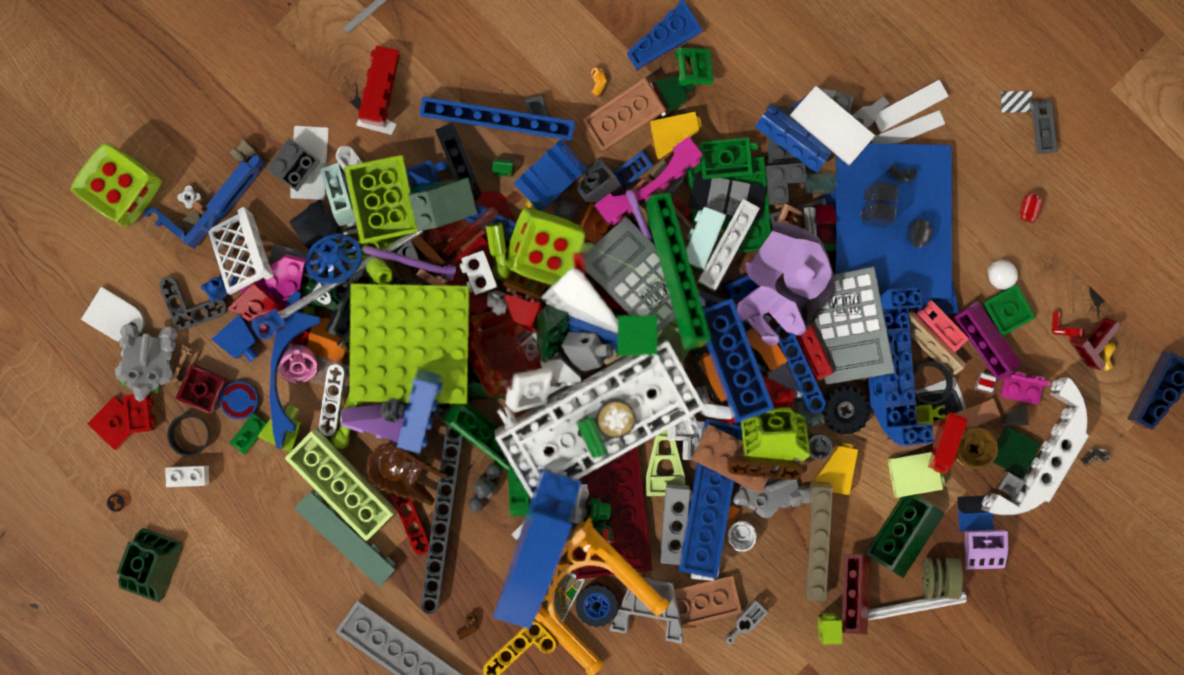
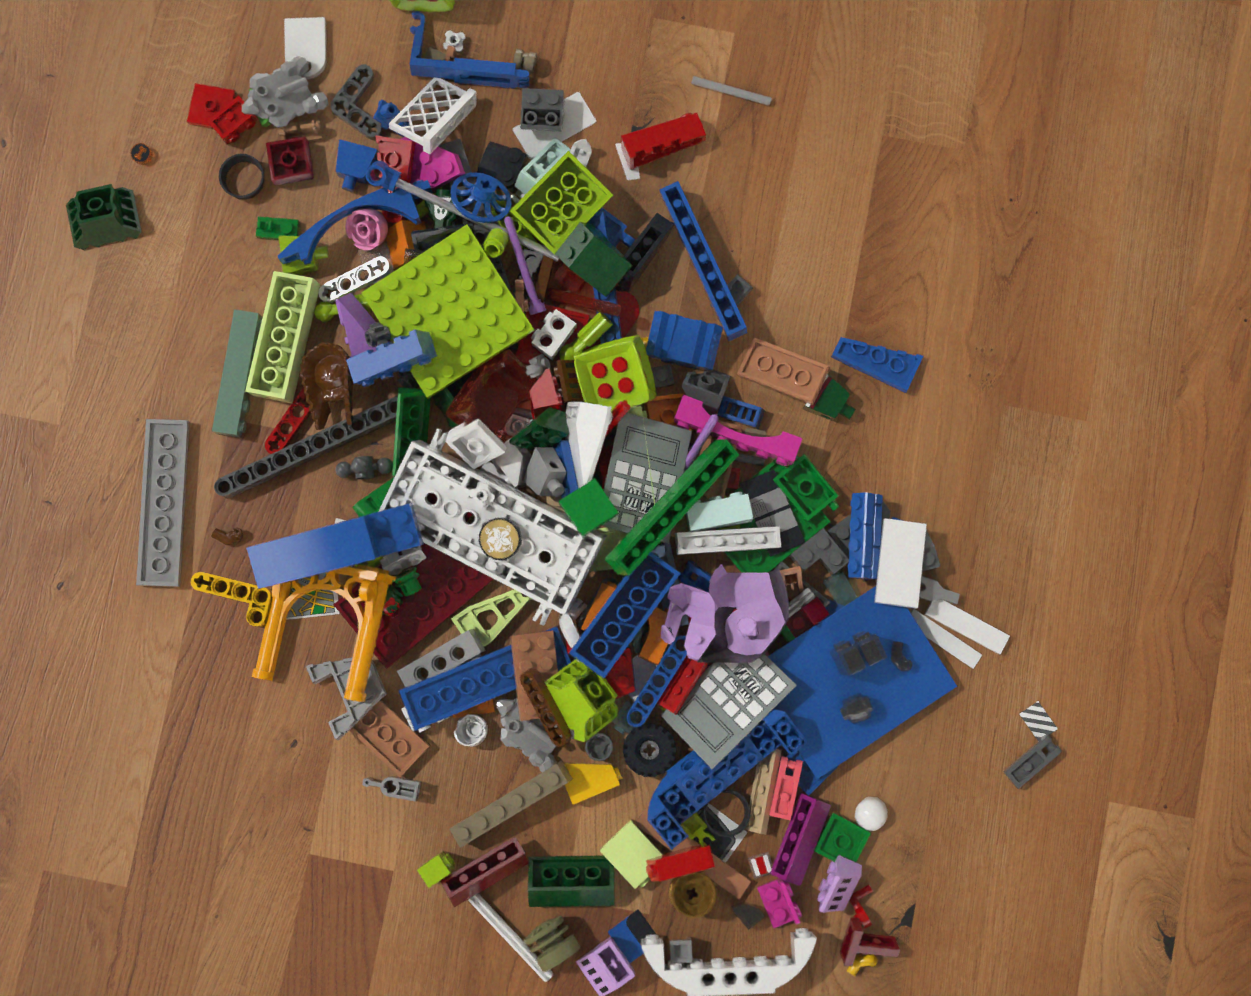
camera: 60 degrees right, 5 degrees down
white brick [165,465,209,487] -> none
blue tile [220,382,259,419] -> none
green brick [492,158,514,177] -> none
green piece [576,415,608,458] -> none
black wheel [576,583,618,628] -> none
light orange arm [591,67,607,97] -> none
yellow slope [650,112,702,161] -> none
white plate [668,421,704,460] -> none
green plate [675,48,714,86] -> none
dark green tile [993,426,1041,478] -> none
red brick [1019,193,1043,223] -> none
none -> white plate [469,483,495,508]
none -> lavender slope [817,855,862,912]

